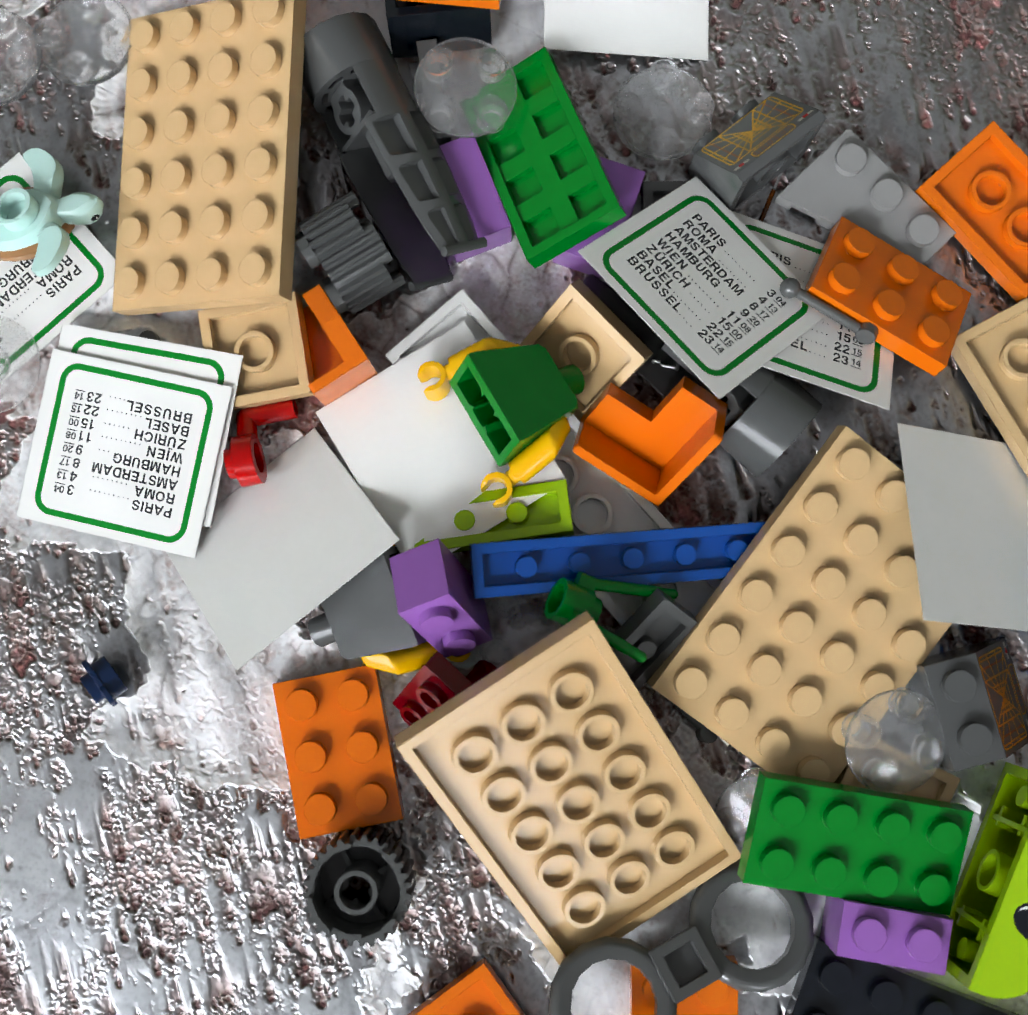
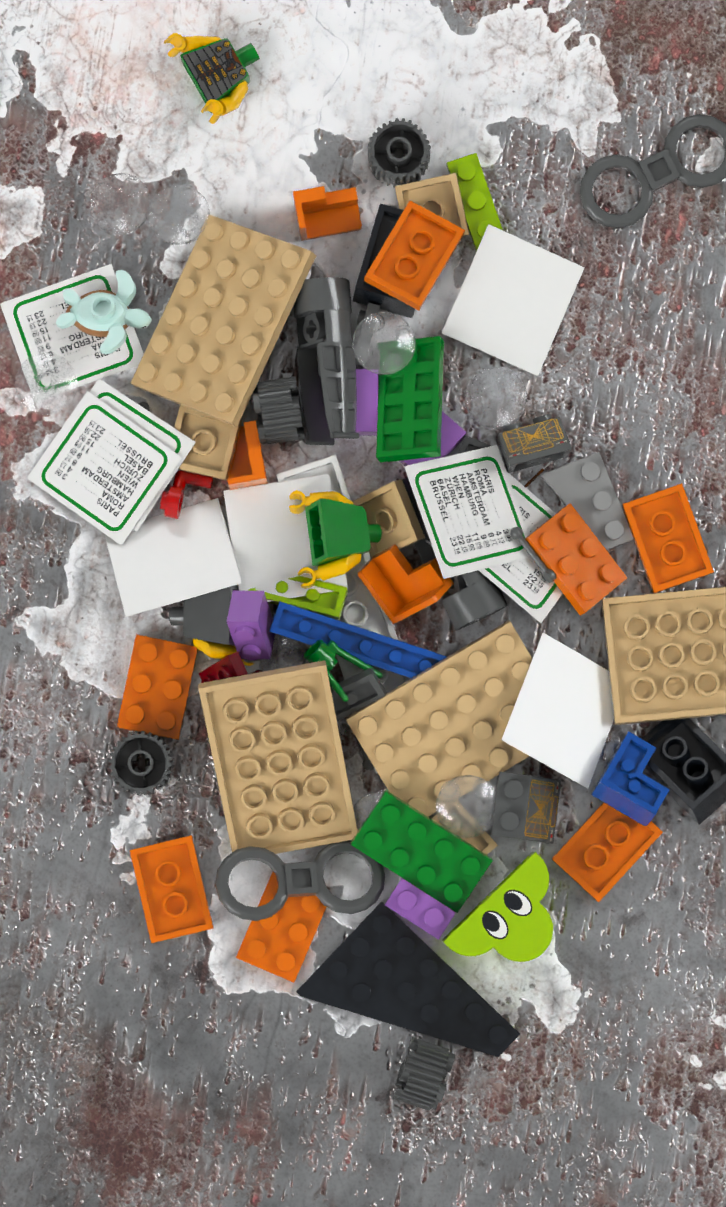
camera: 20 degrees right, 0 degrees up
dark blue plate [79,656,128,707] -> none

